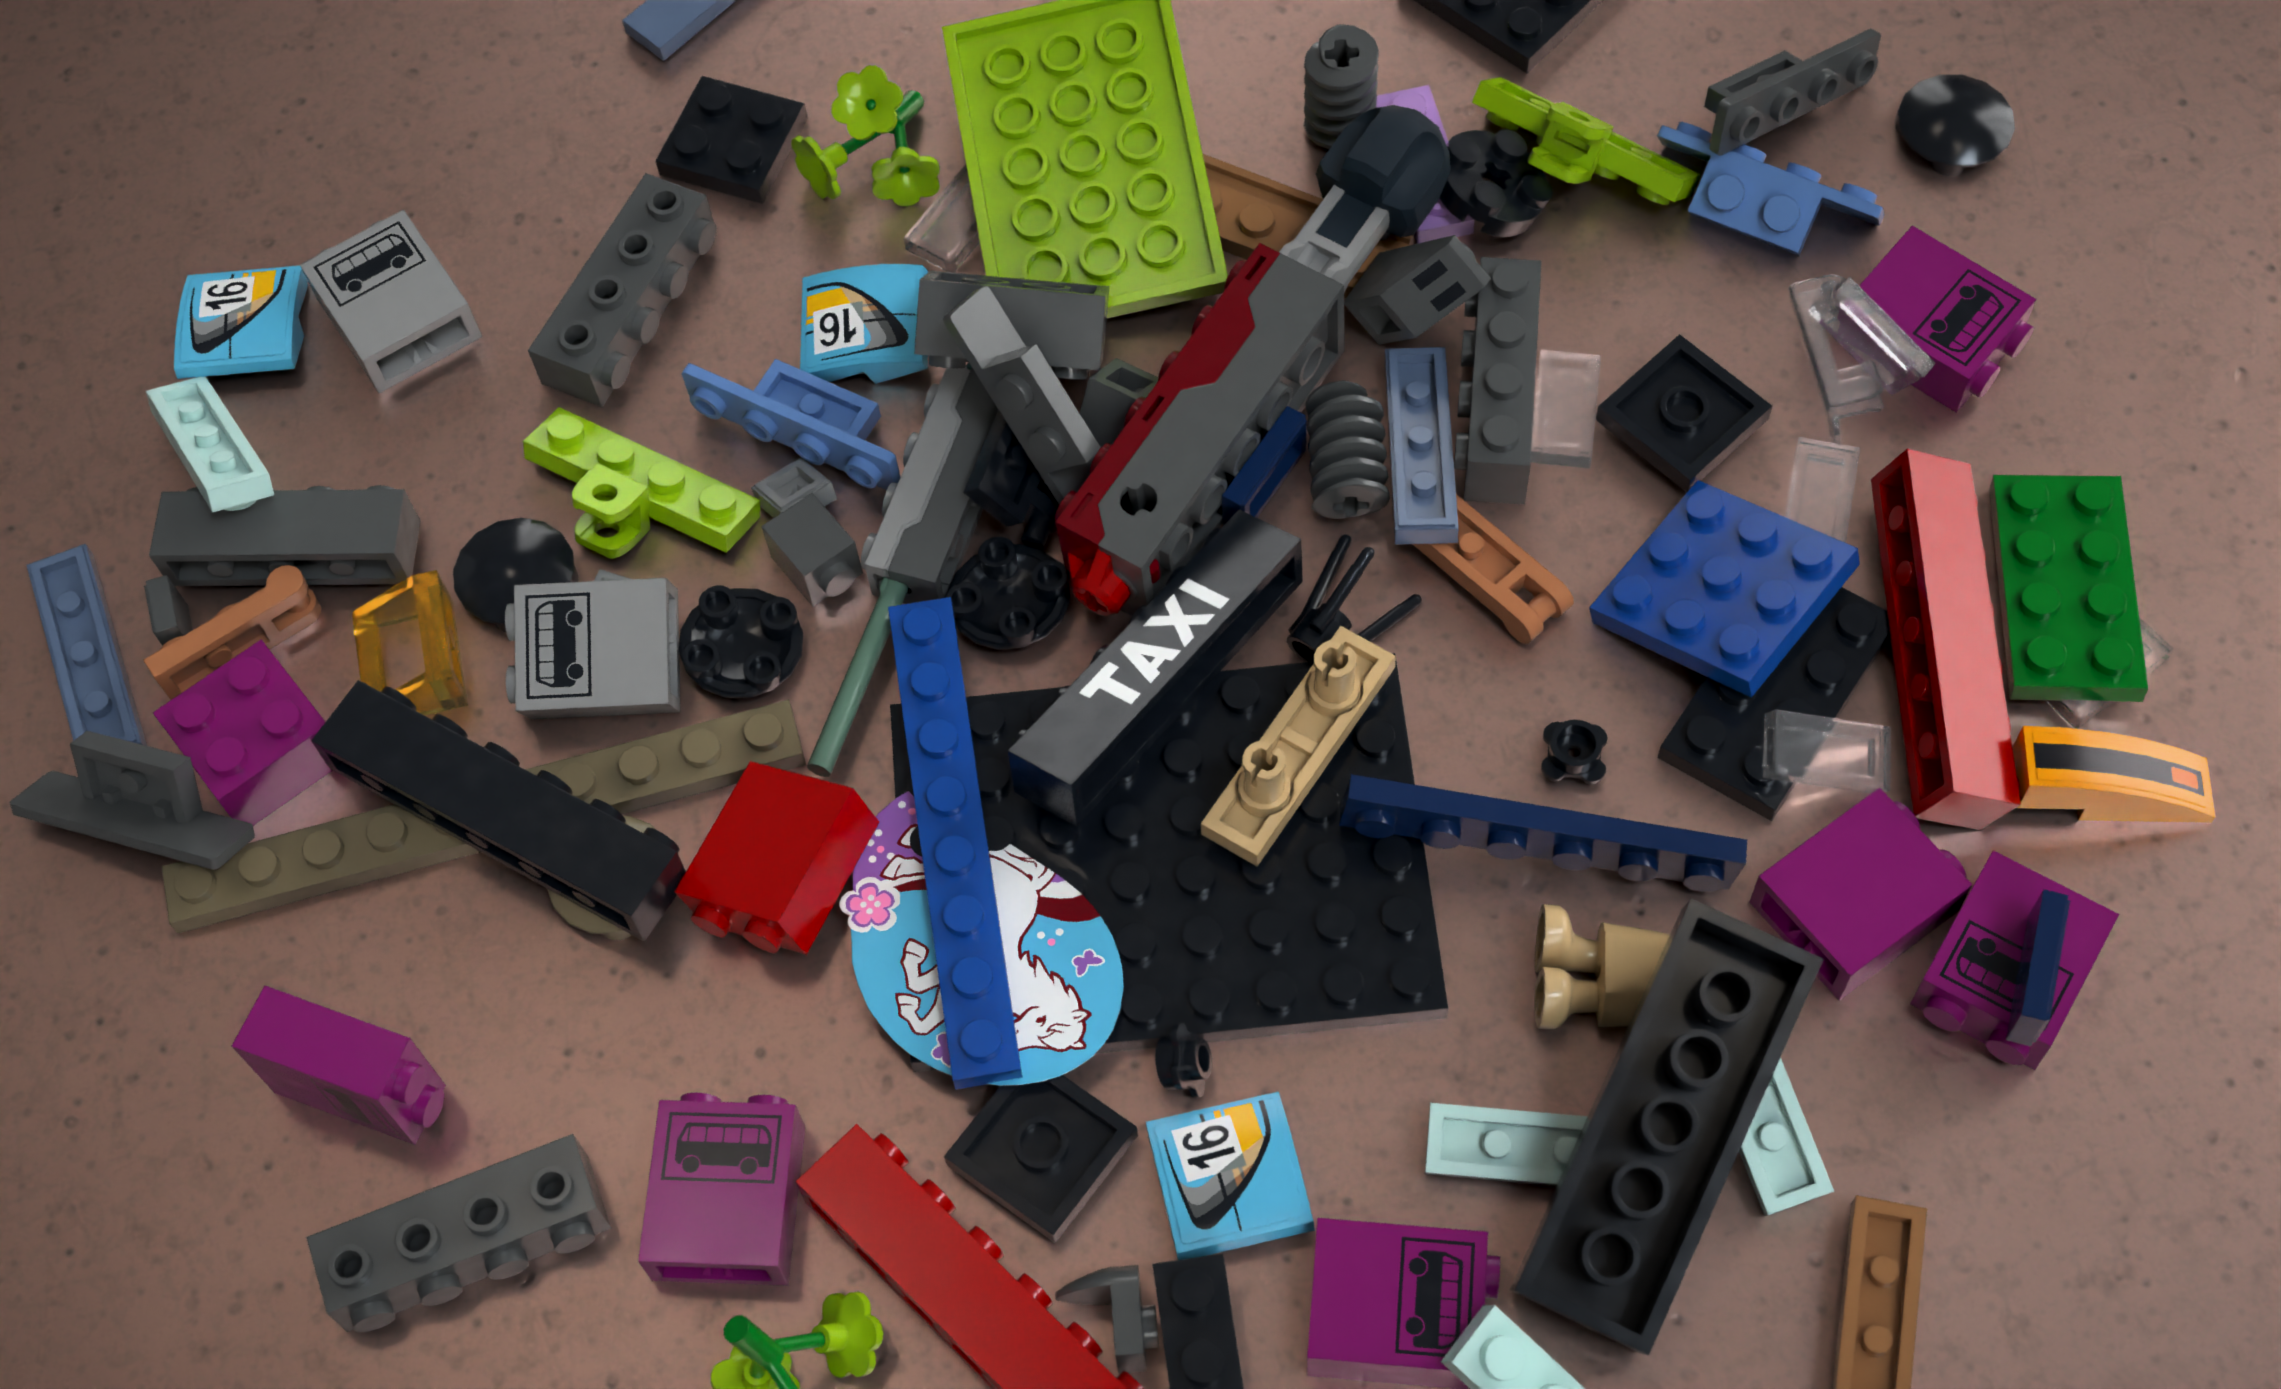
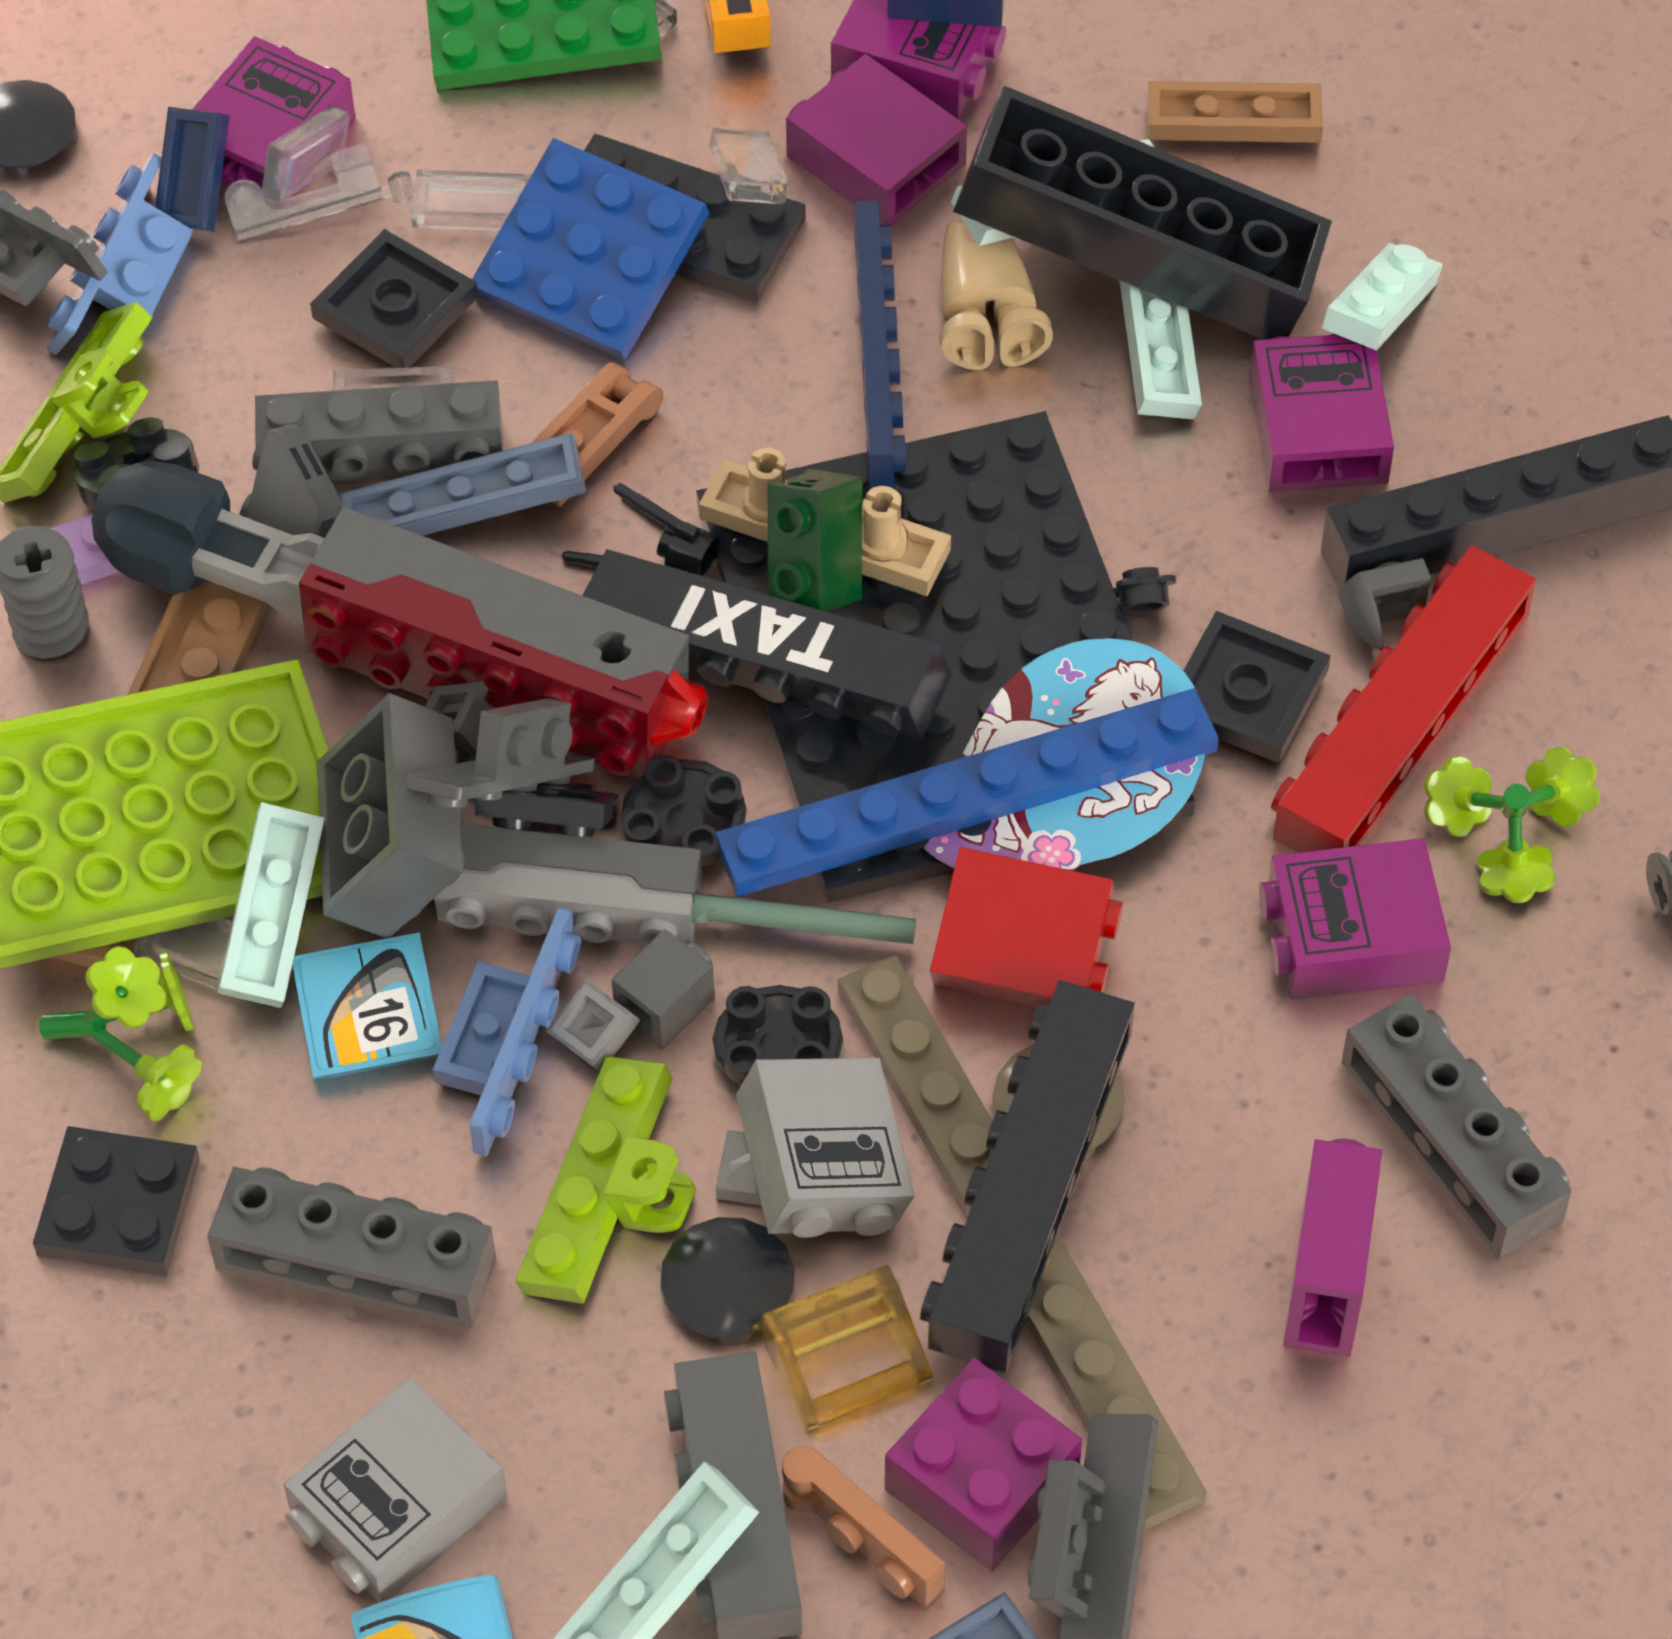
camera: 105 degrees left, 5 degrees down
dark grey tile [144,575,193,646] -> none
medium azure slope [1146,1091,1315,1260] -> none
dark grey piece [1306,380,1390,519] -> none
black plate [1541,720,1607,784] -> none
brick [1871,448,2021,830] -> none
none -> dark blue tile [155,107,230,232]
none -> light aqua plate [217,802,325,1008]
none -> dark green hinge [768,469,862,612]

